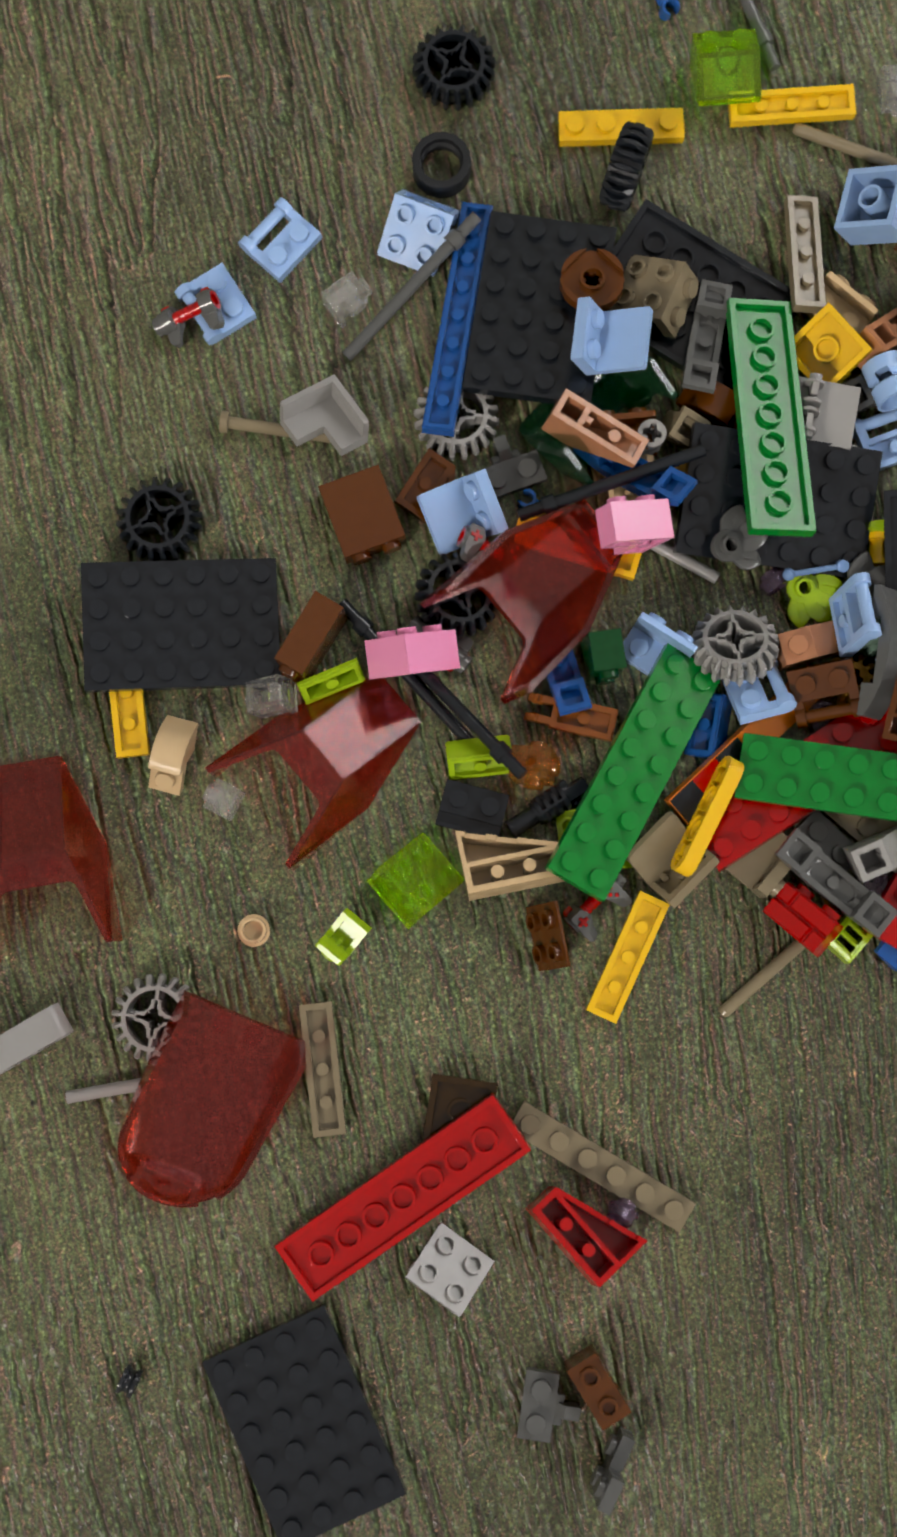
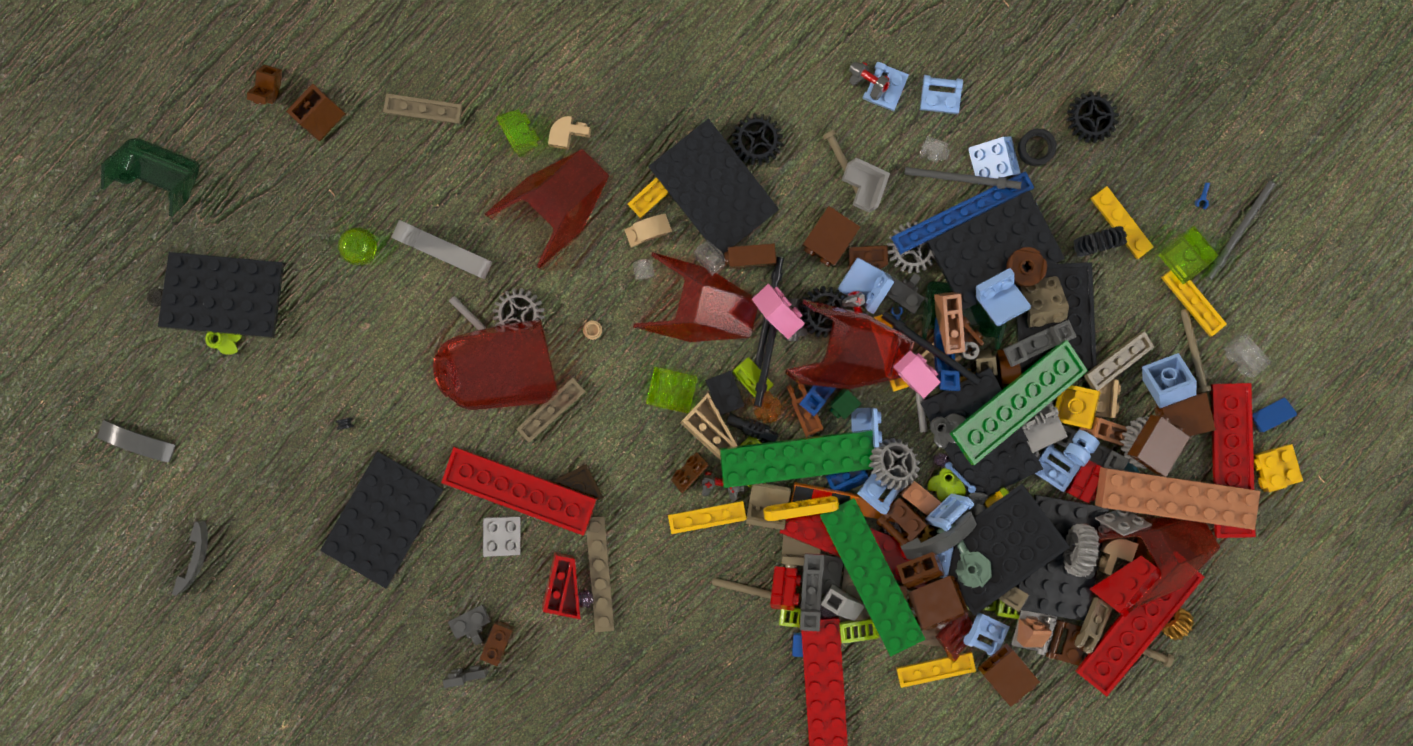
camera: 50 degrees right, 5 degrees up
lime slope [297,658,366,705] -> none
lime bracket [315,908,372,966] -> none

